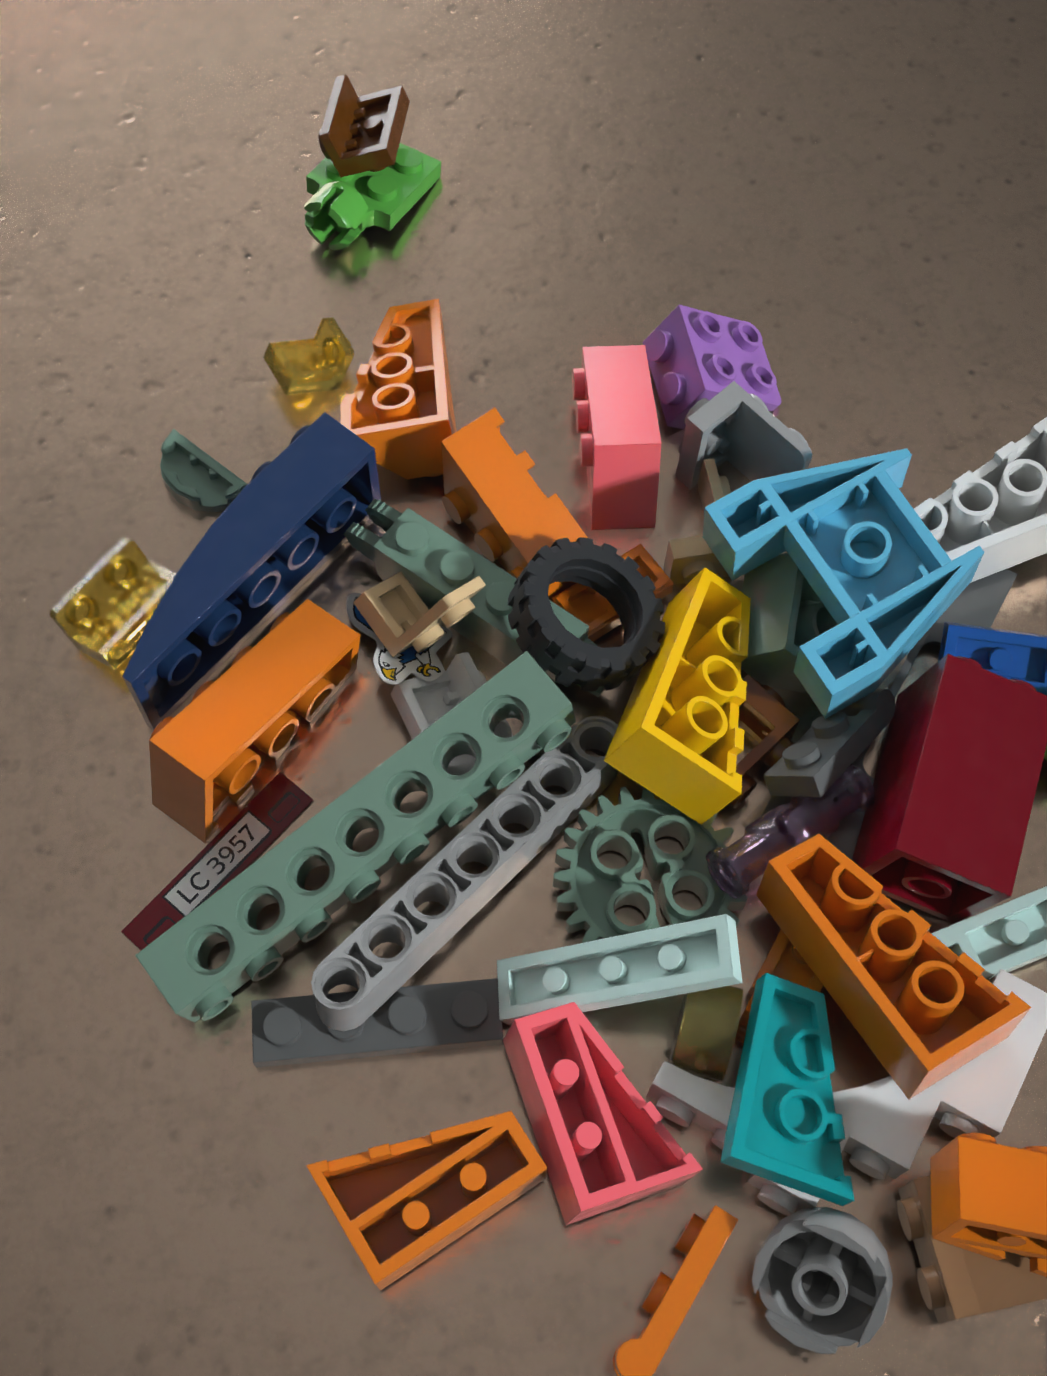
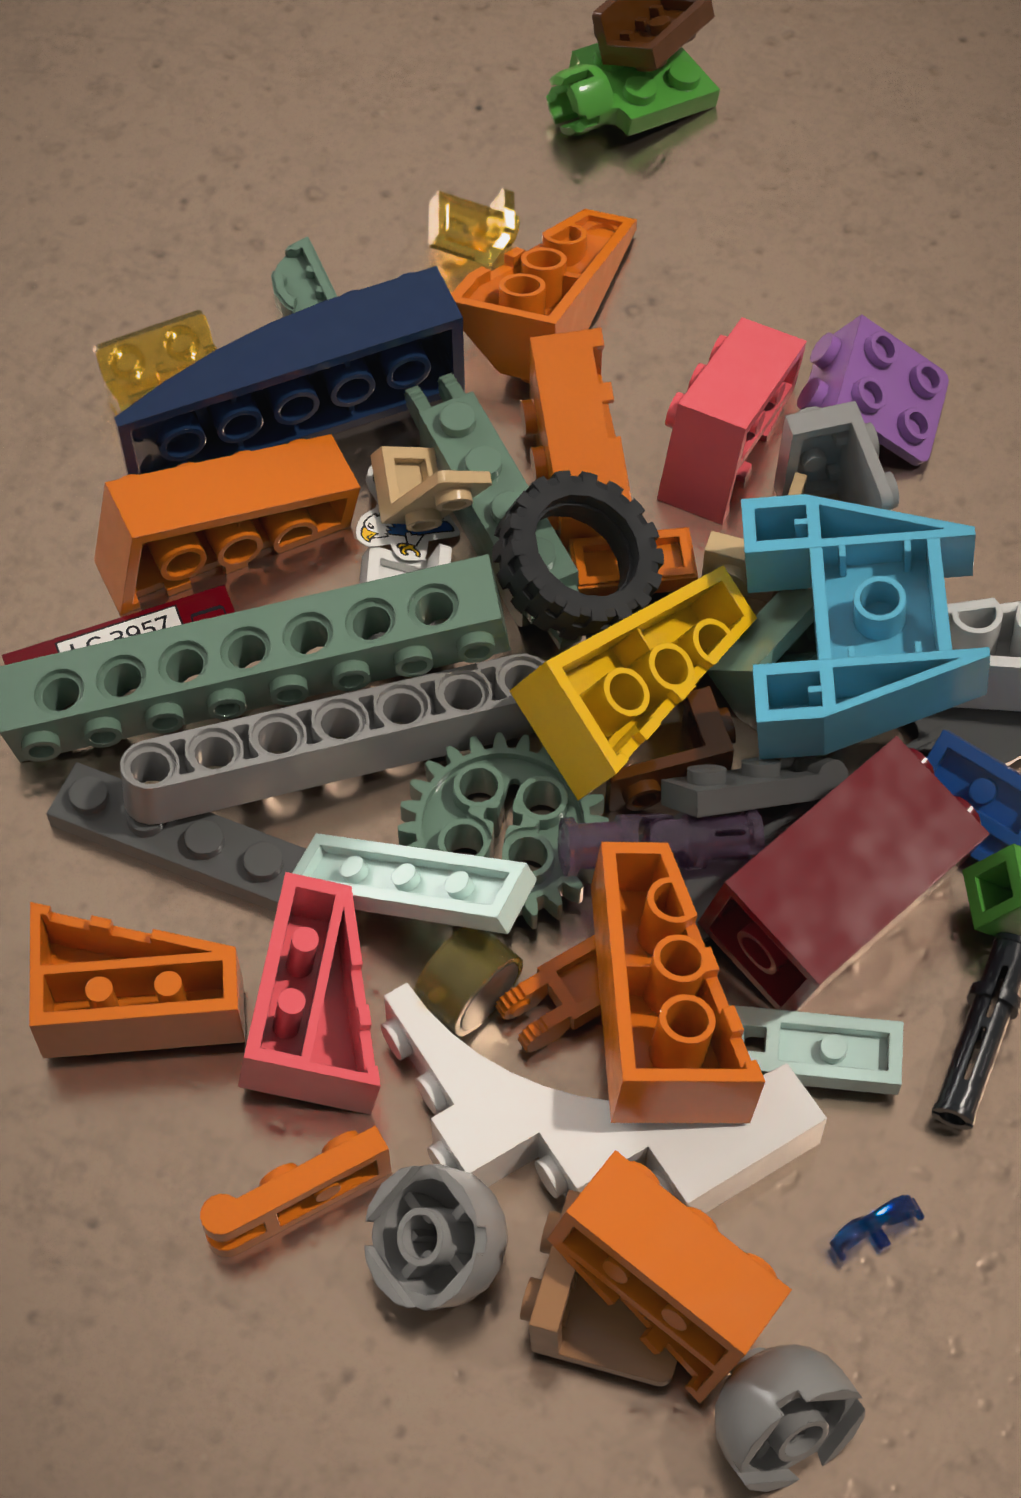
camera: 30 degrees right, 5 degrees down
teal wing [720,973,855,1206] -> none

